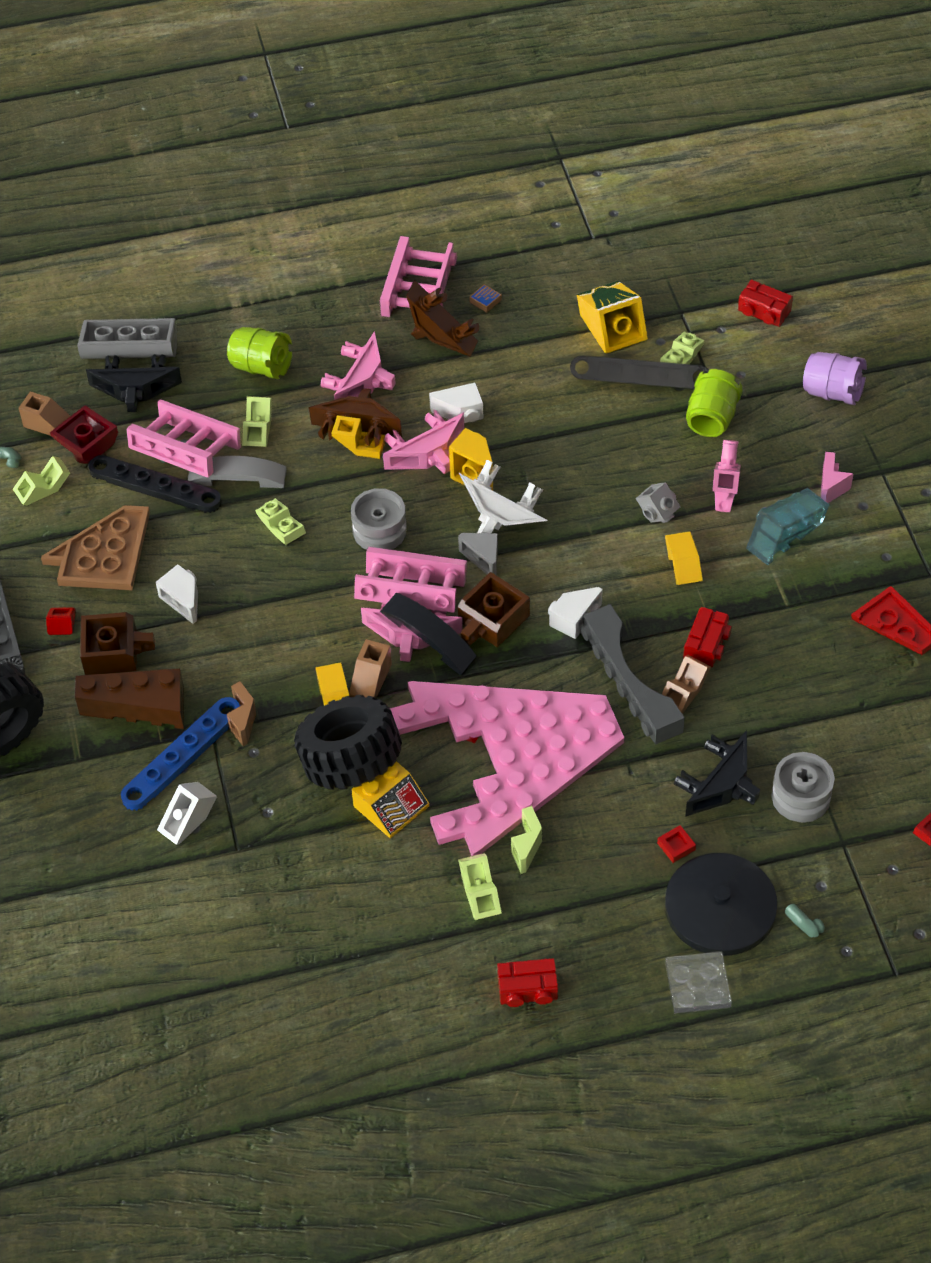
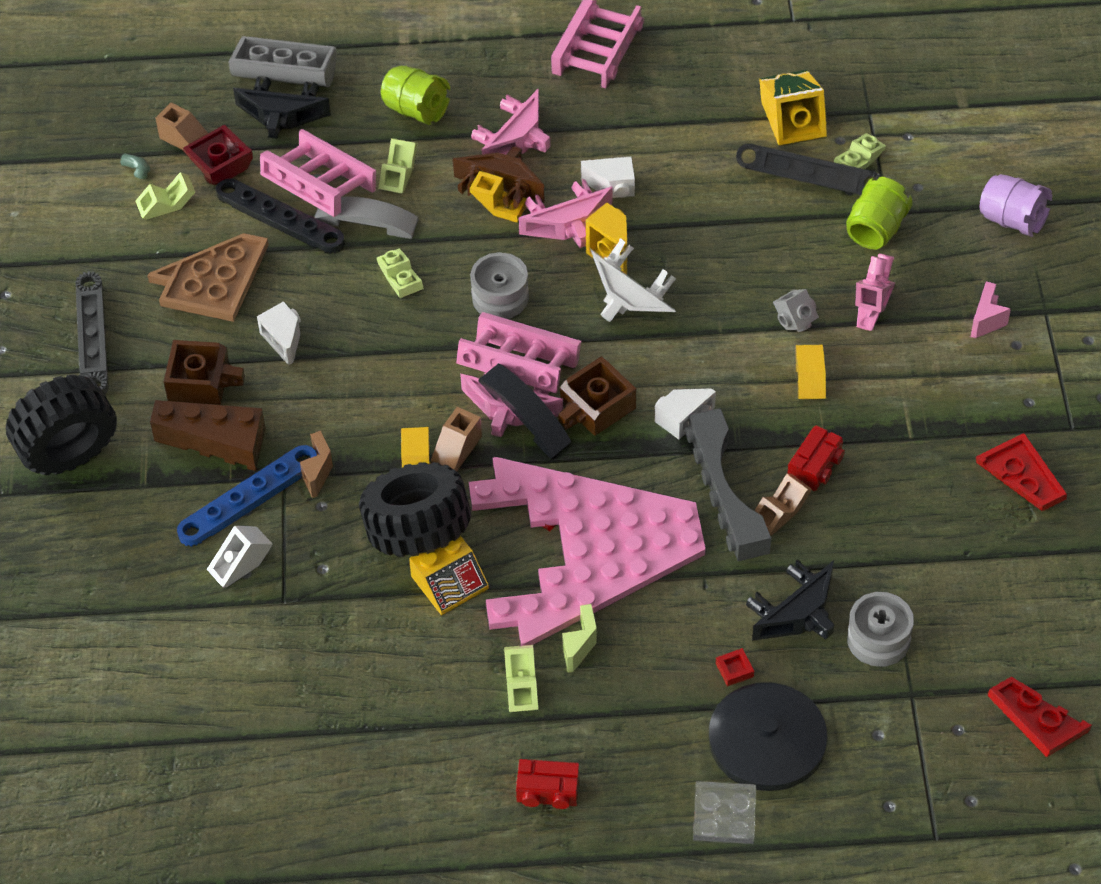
camera: 10 degrees right, 0 degrees up
red slope [46,607,76,635] -> none
reddish brown connector [406,280,479,357] -> none
light grey slope [458,533,498,575] -> none
medium nougat tile [469,284,502,313] -> none
red brick [738,280,793,327] -> none
clear light blue wedge [746,488,829,565] -> none
sand green arm [785,904,825,938] -> none

